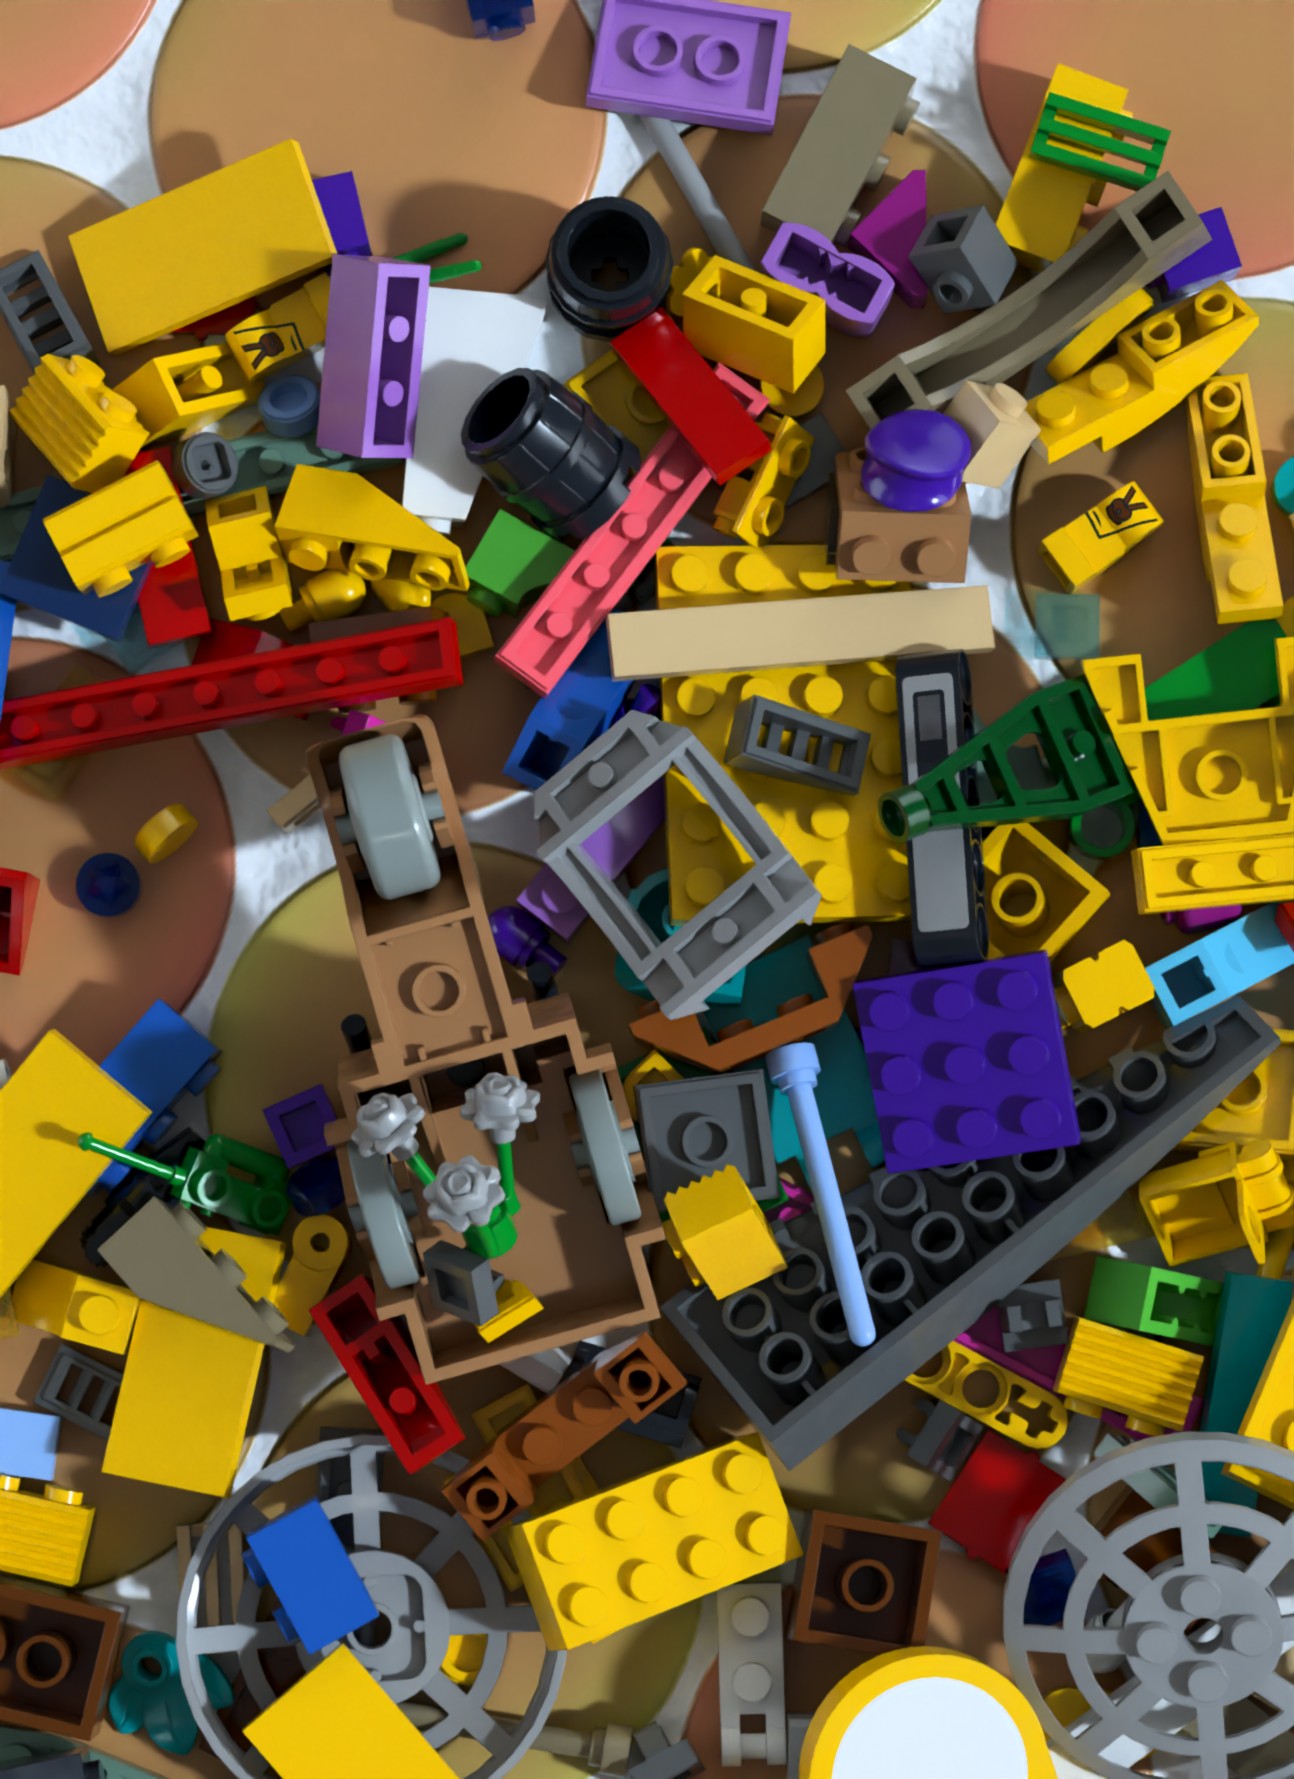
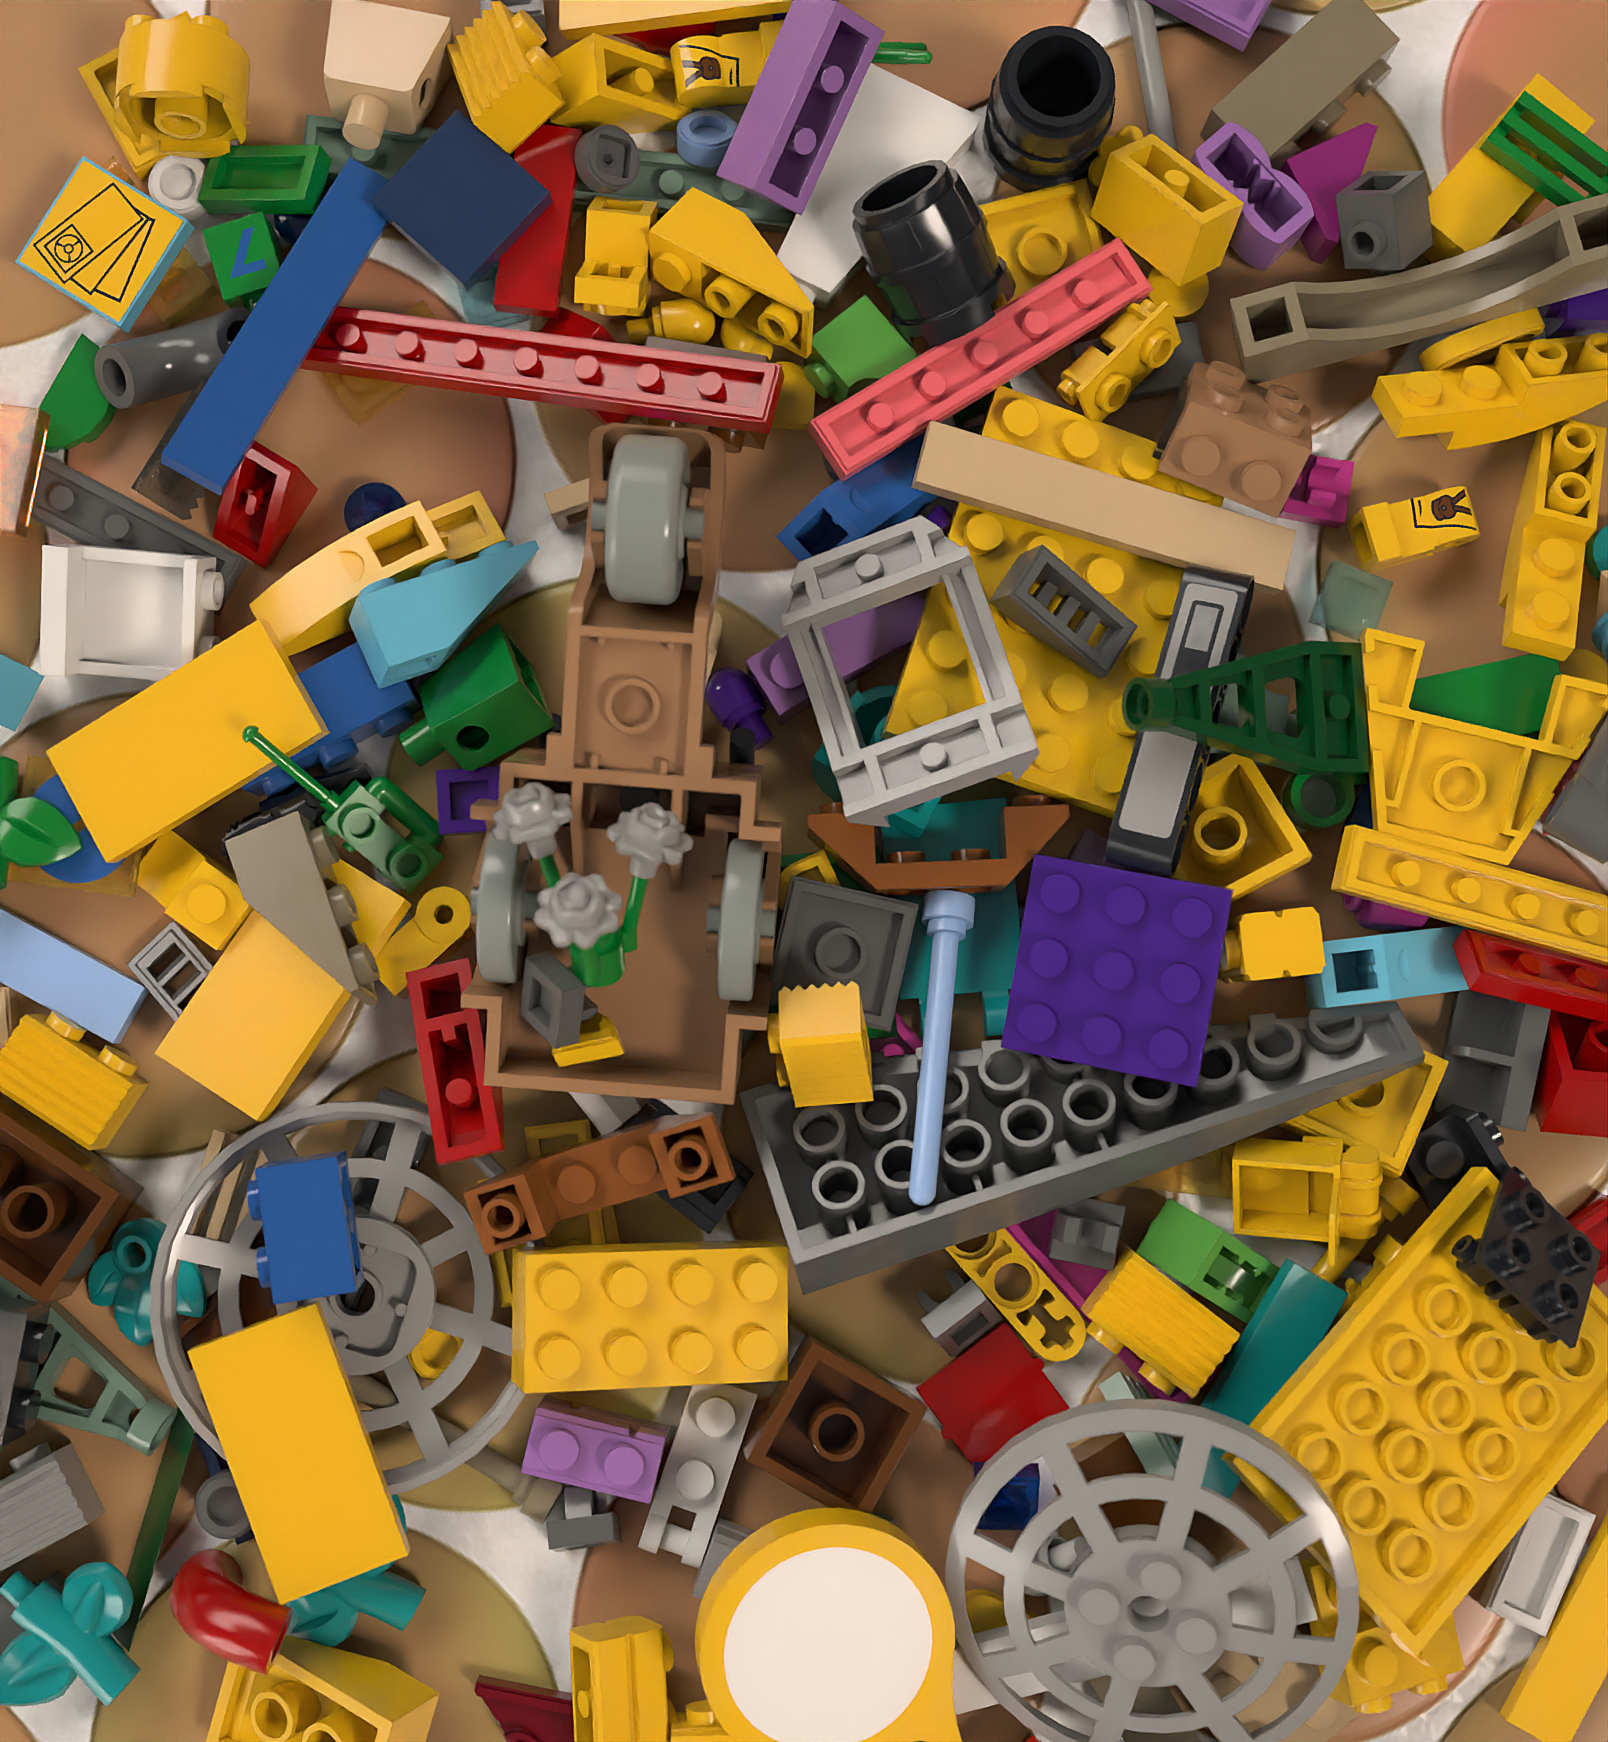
camera: 20 degrees right, 0 degrees up
yellow brick [42,460,198,597] -> none
yellow tile [134,804,198,864] -> none
clear blue tile [286,1157,346,1217] -> none
red tile [610,307,772,486] -> none
dark purple piece [861,409,971,512] -> none
tan brick [943,380,1042,489] -> none
none -> yellow slope [249,490,506,657]
none -> medium azure slope [348,540,539,689]
none -> green torso [399,622,555,771]
none -> medium lavender brick [521,1395,670,1504]
none -> dark pink tile [1278,454,1355,528]

